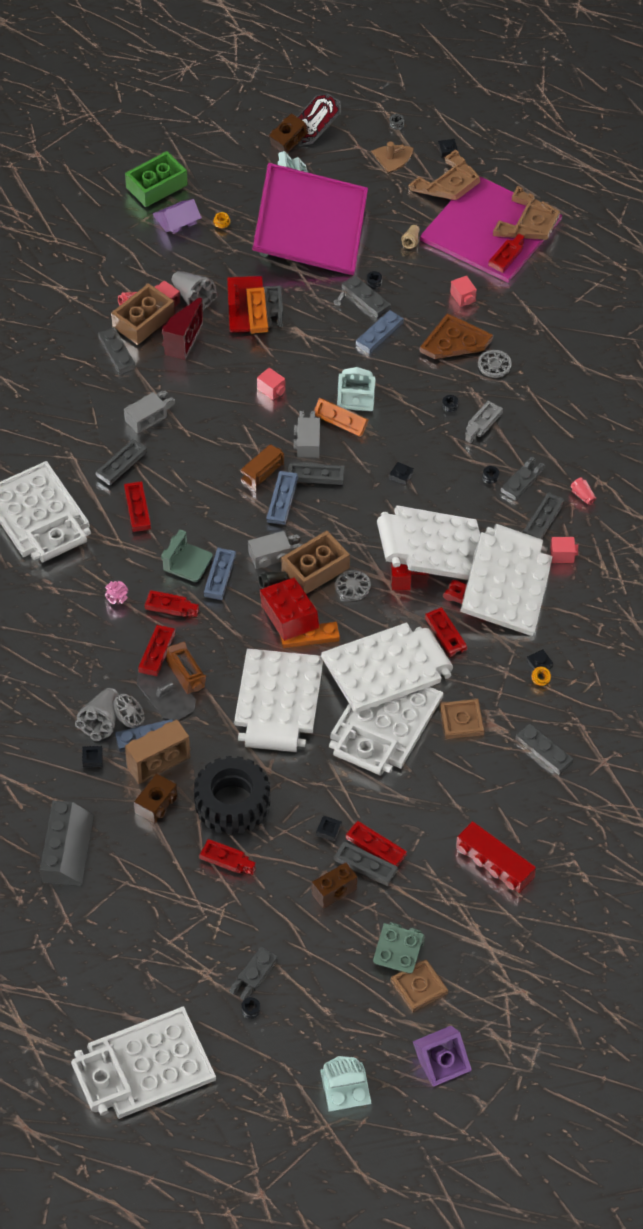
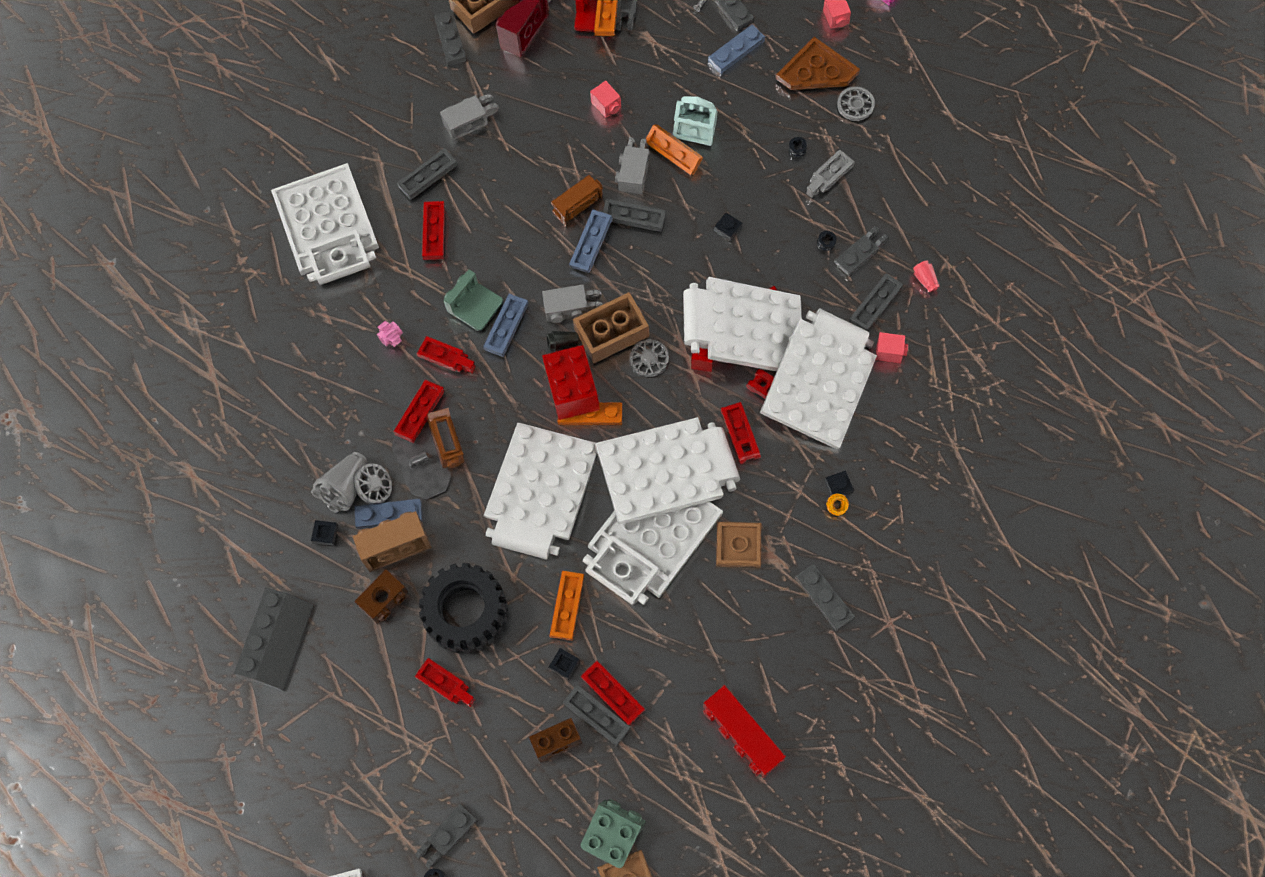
camera: 15 degrees right, 15 degrees up
none -> orange plate [550,571,585,641]

